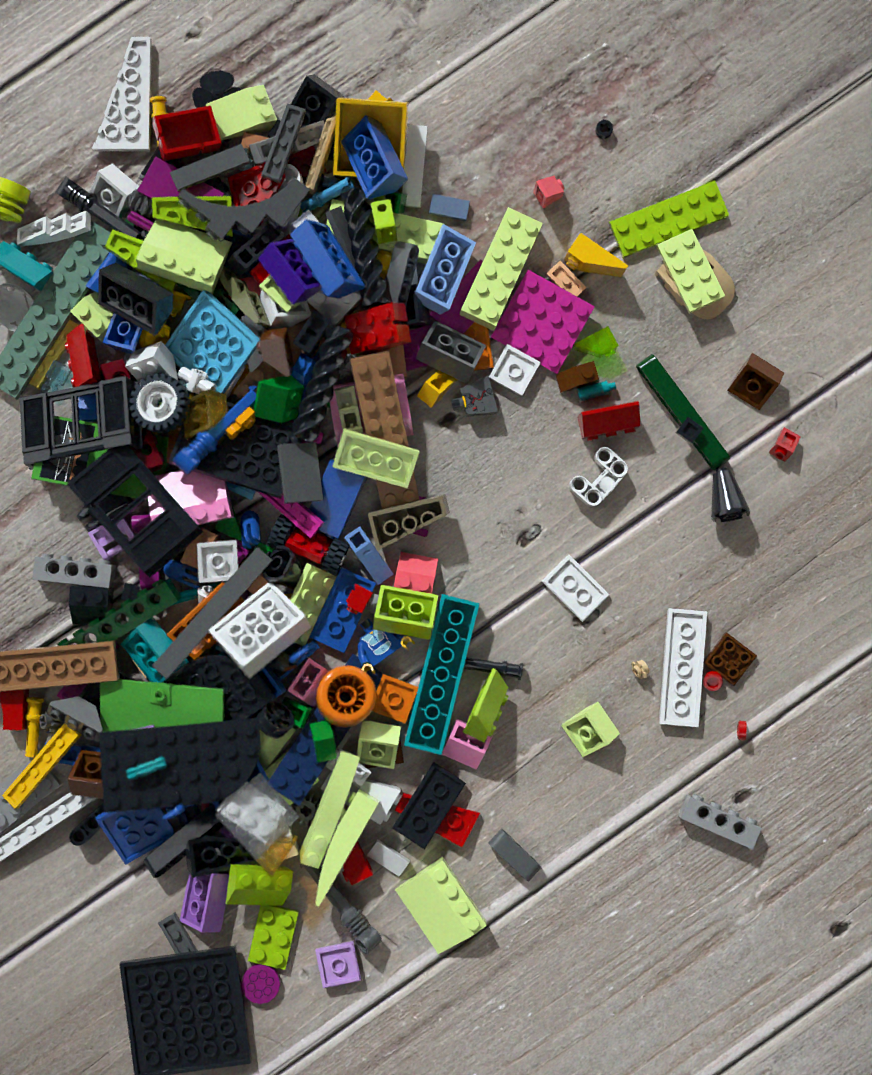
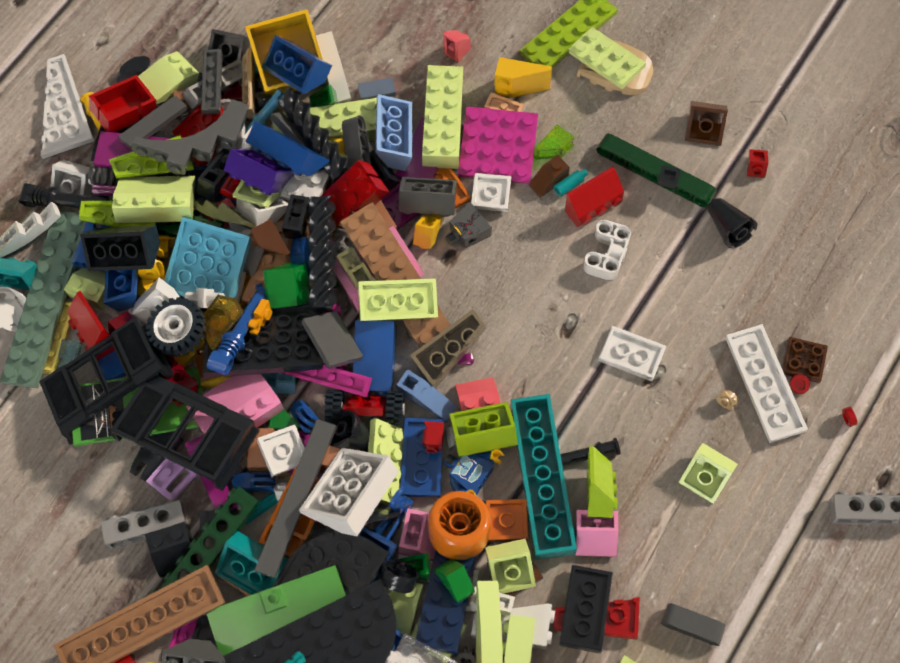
camera: 20 degrees left, 20 degrees down
lime torso [371,195,398,244] -> none

